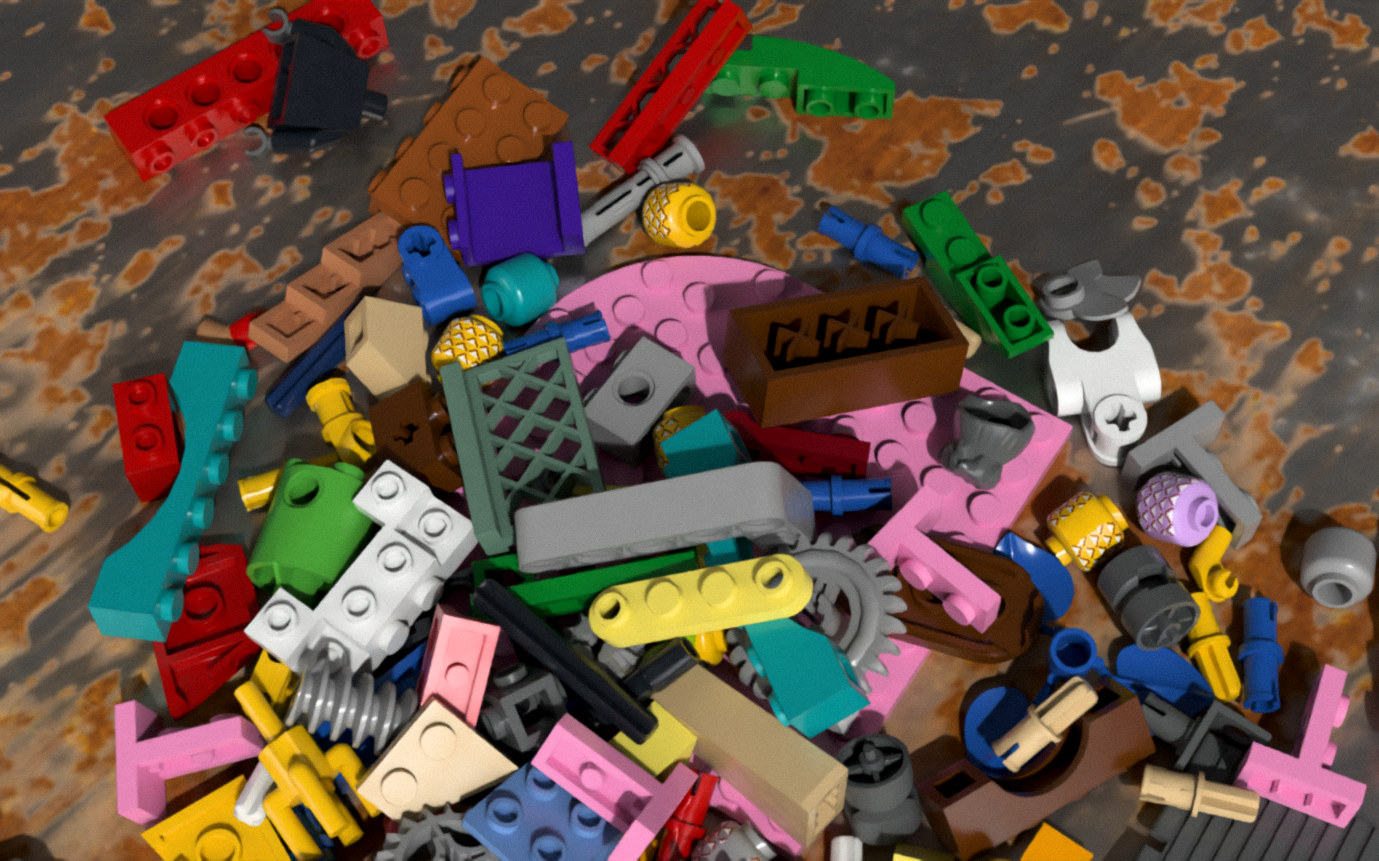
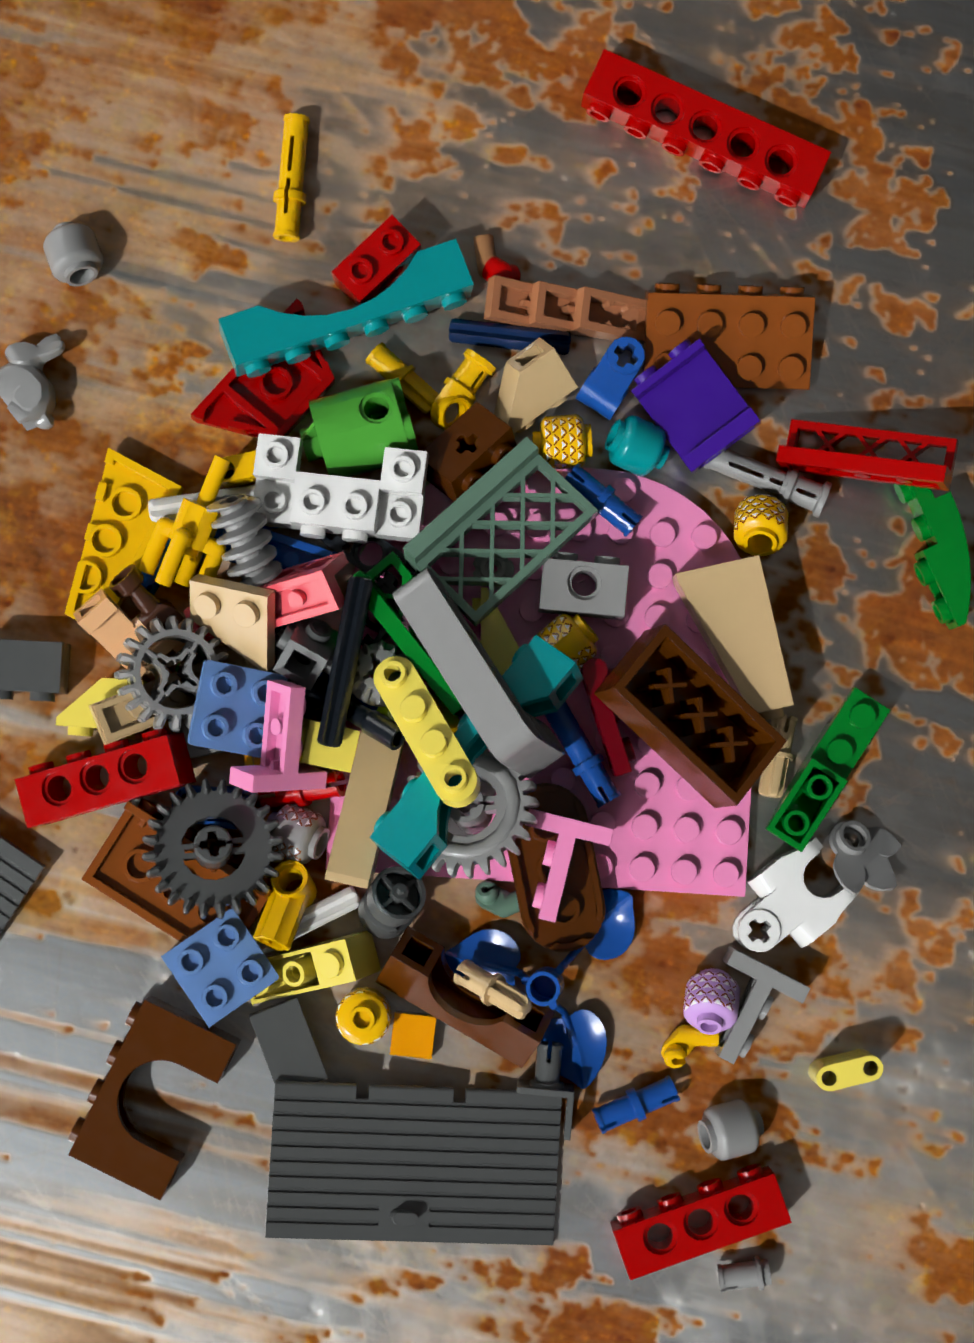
camera: 55 degrees right, 25 degrees up
bright pink bracket [114,700,267,828] -> none
black torso [242,9,388,159] -> none
blue pin [818,205,919,280] -> none
dark grey hair [938,395,1036,490] -> none
yellow head [1044,491,1129,572] -> none
dark grey wheel [1097,545,1201,651] -> none
tan axle [1139,763,1260,823] -> none
yellow axle [1186,592,1243,703] -> none
bright pink bracket [1233,664,1367,828] -> none
none -> sand green arm [475,881,520,918]
none -> tan slope [672,555,794,720]
none -> light yellow piece [808,1049,884,1091]

